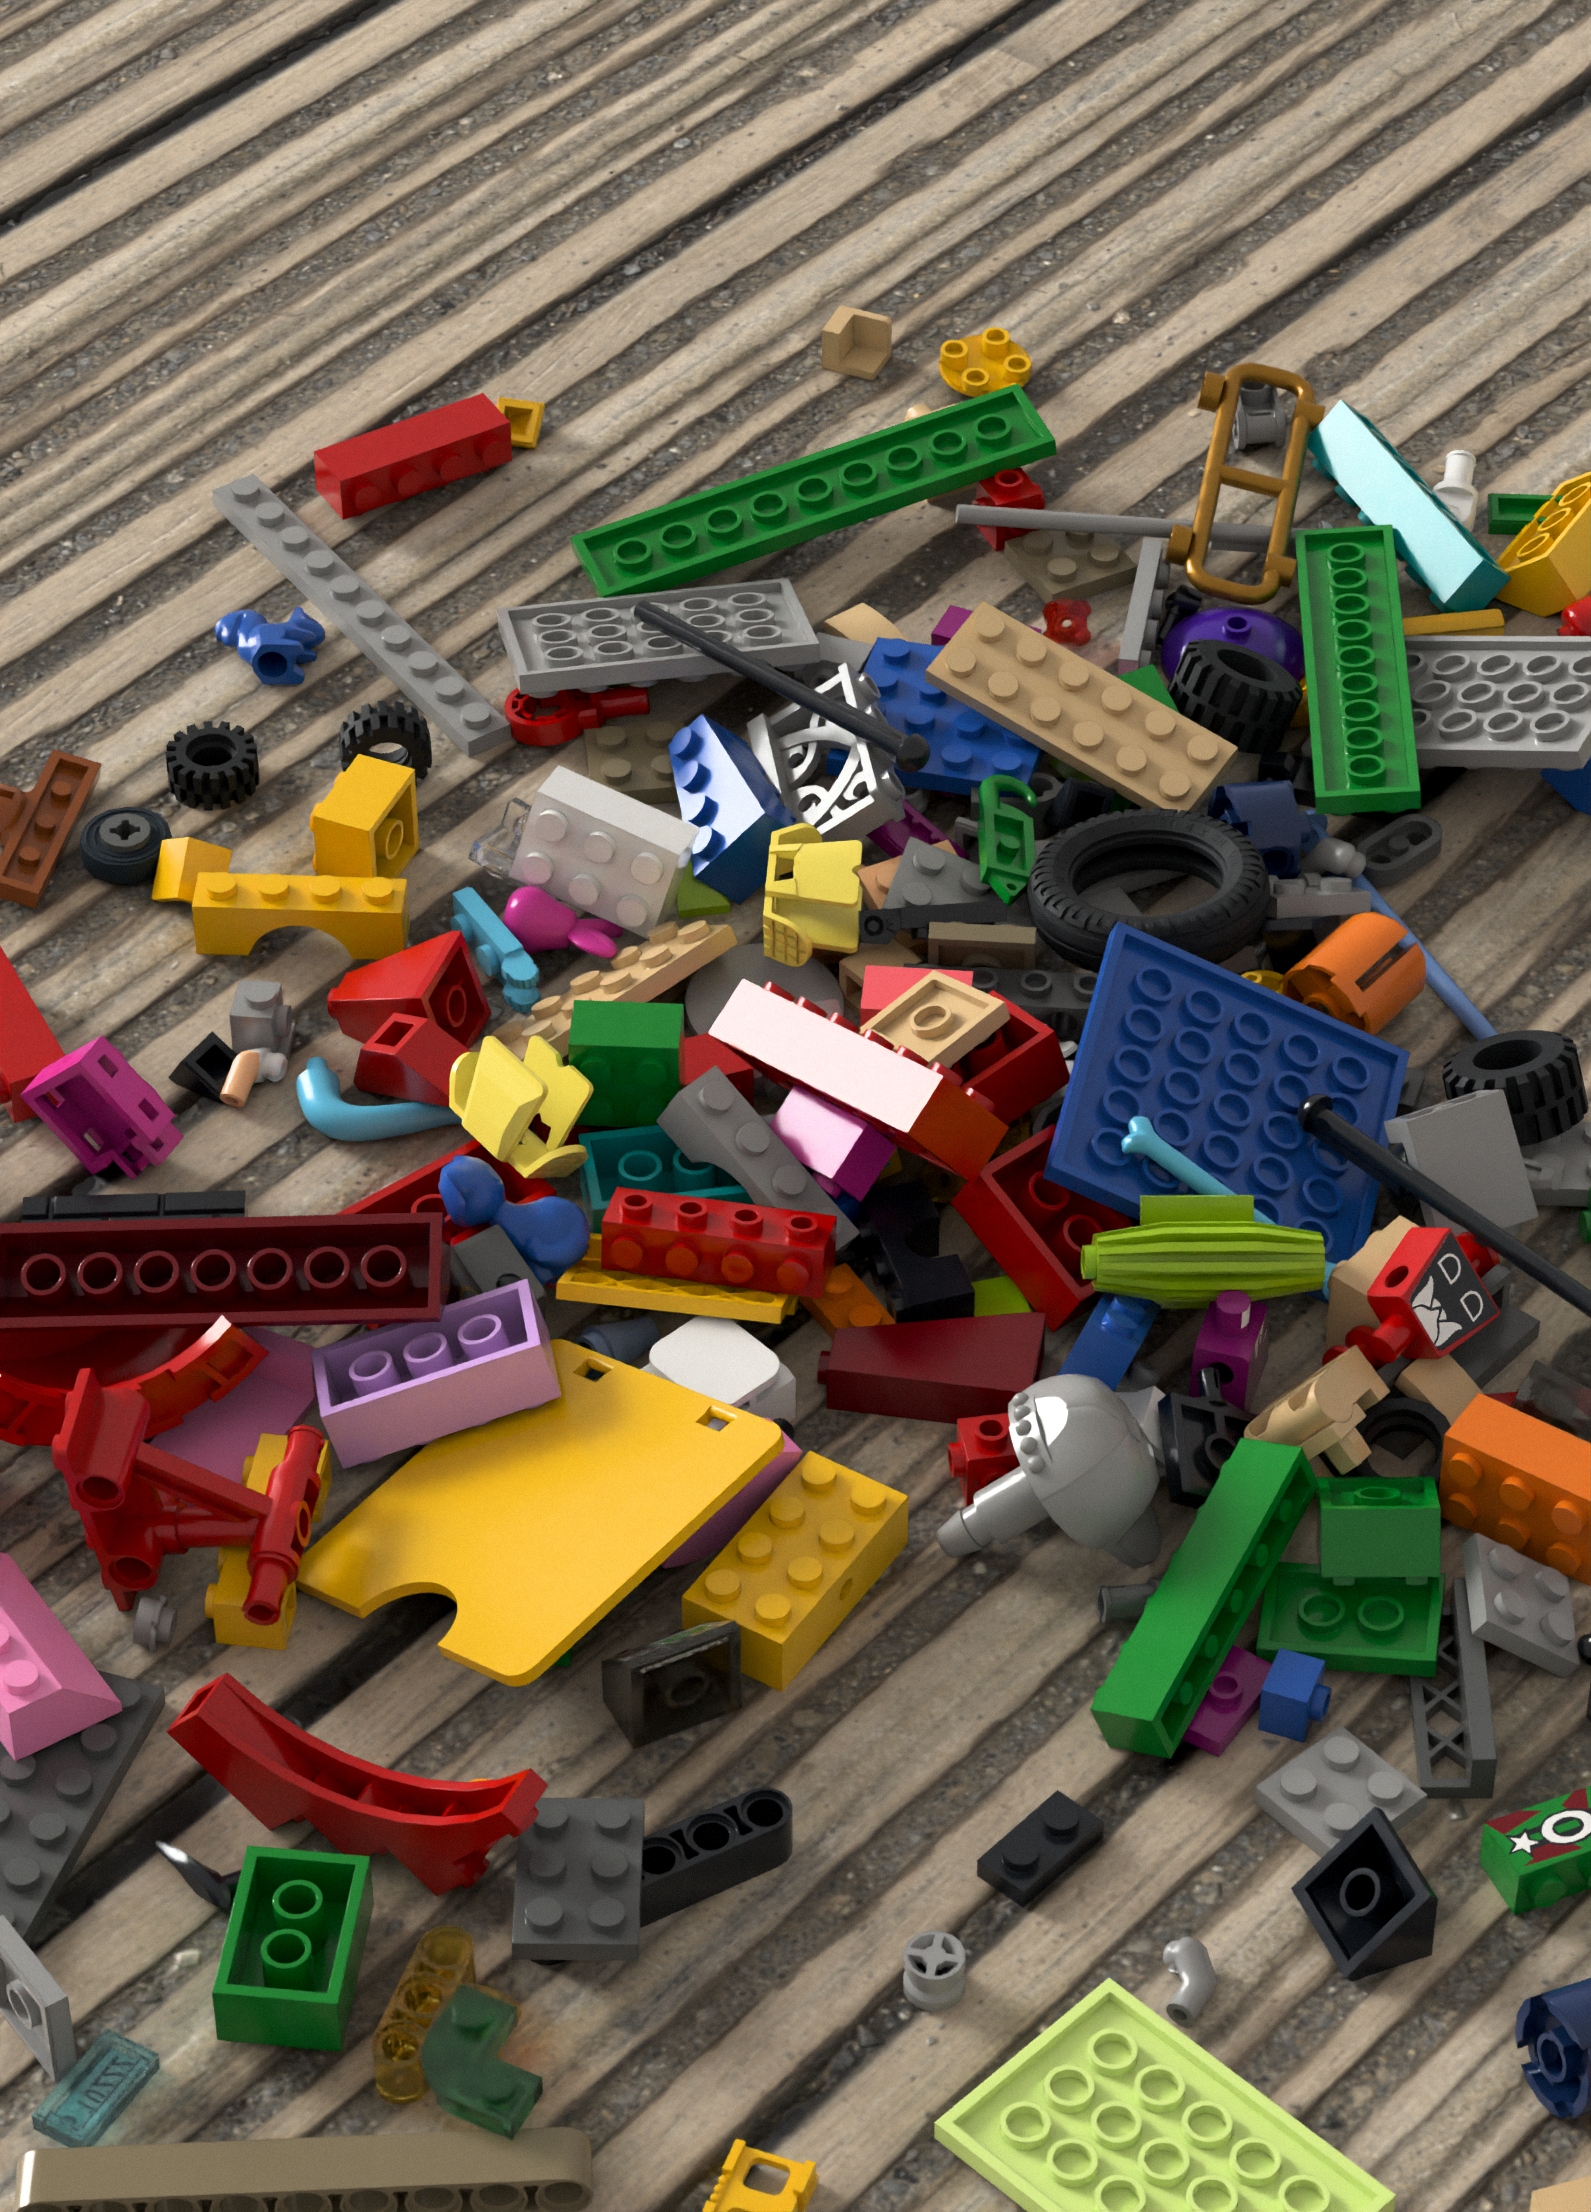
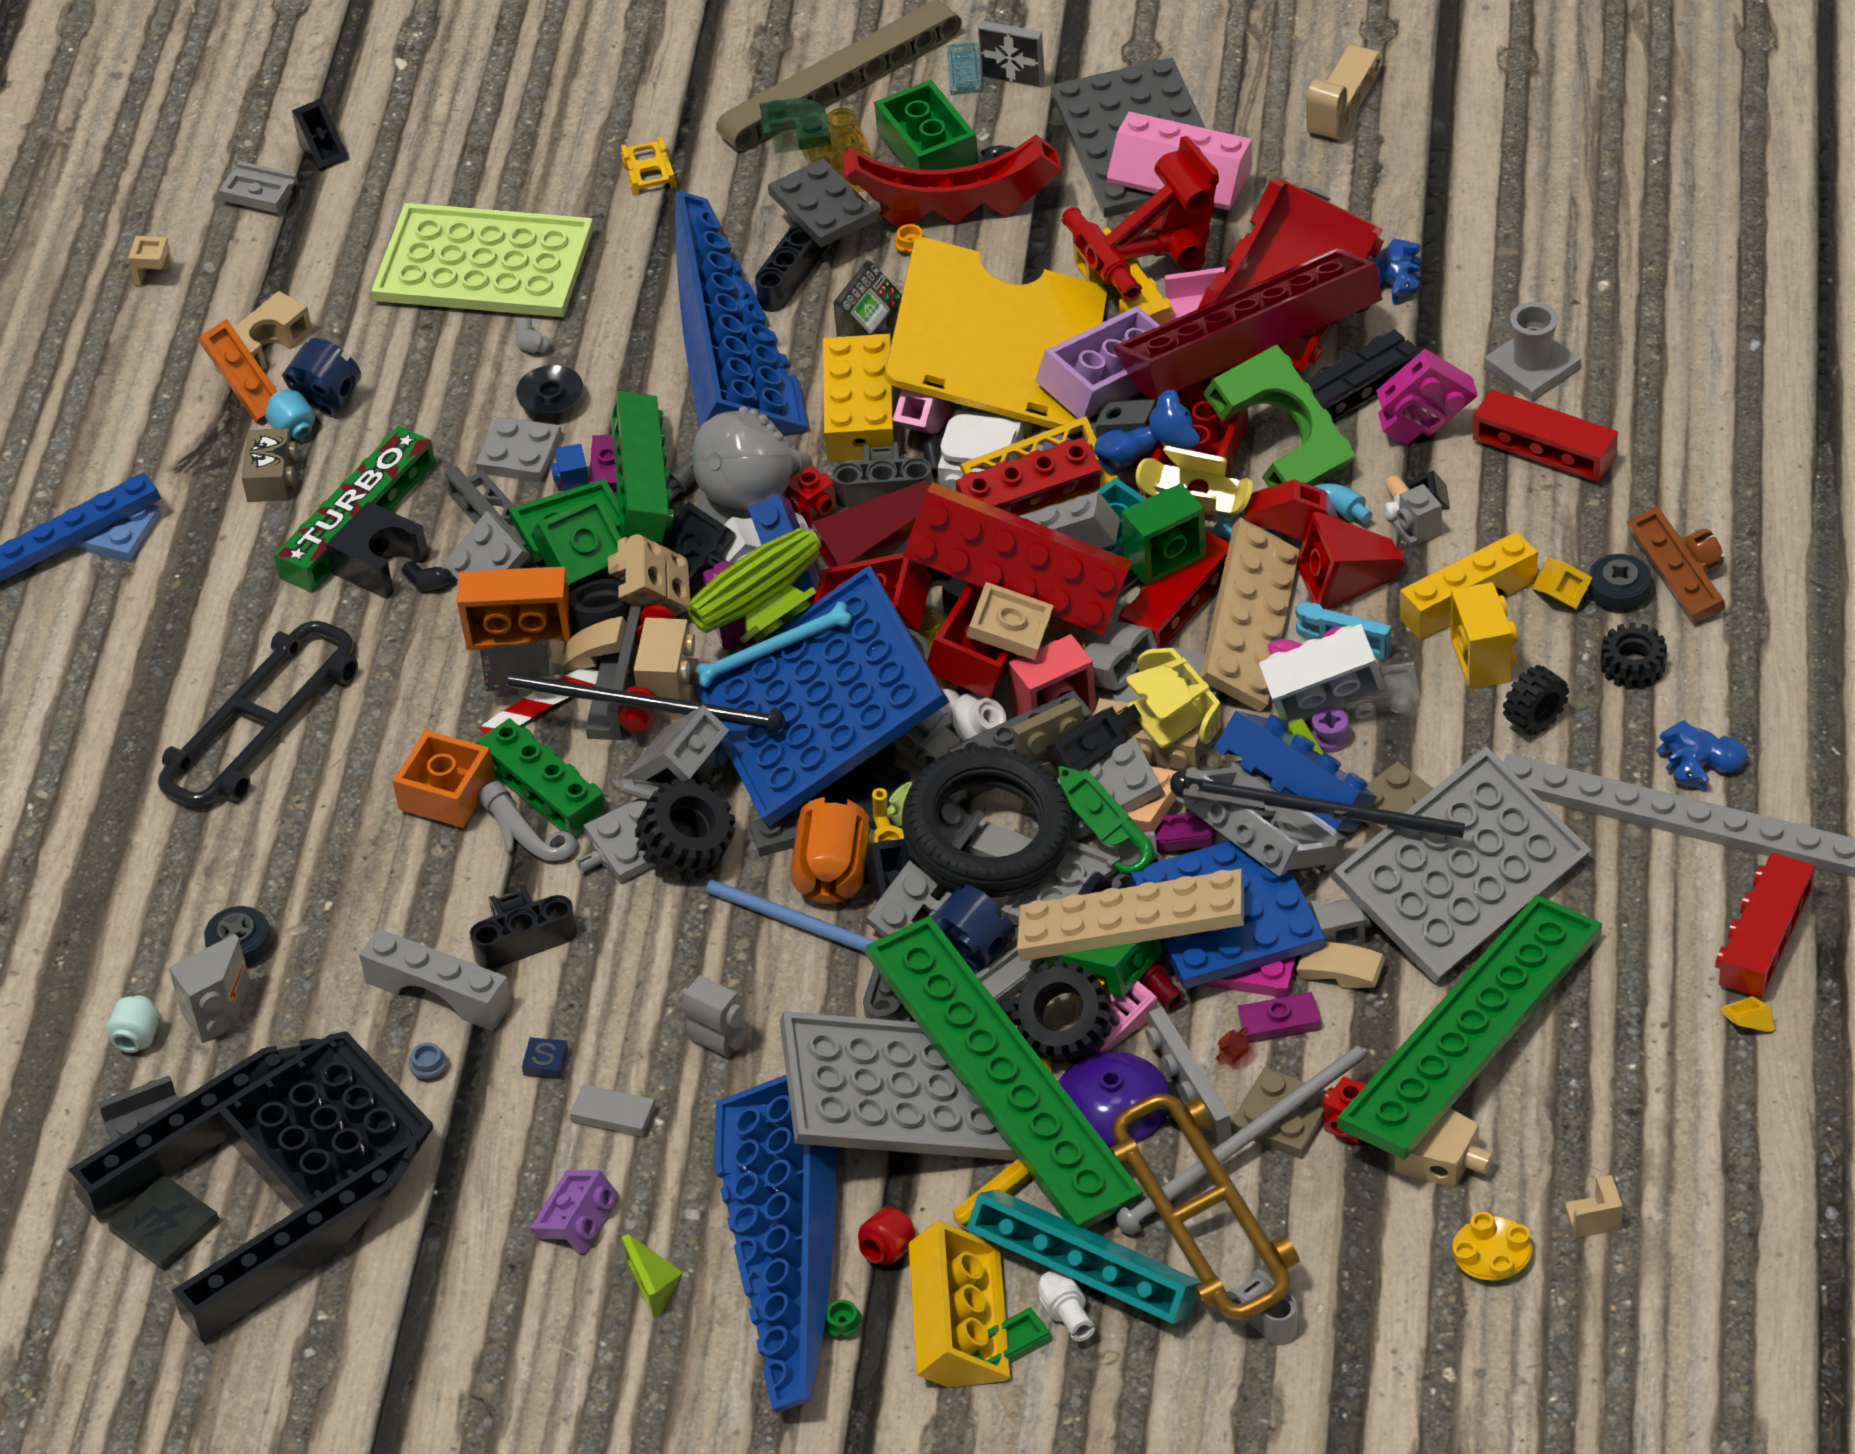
camera: 150 degrees right, 5 degrees up
light grey wheel [903,1931,966,2011] -> none
black plate [977,1790,1104,1908] -> none
black slope [1291,1806,1438,1981] -> none
torso [1367,1227,1501,1363] -> none
none -> black dish [516,365,584,415]
none -> blue wedge [675,190,809,435]
none -> dark grey piece [832,442,933,508]
none -> bright green arch [1203,345,1356,487]

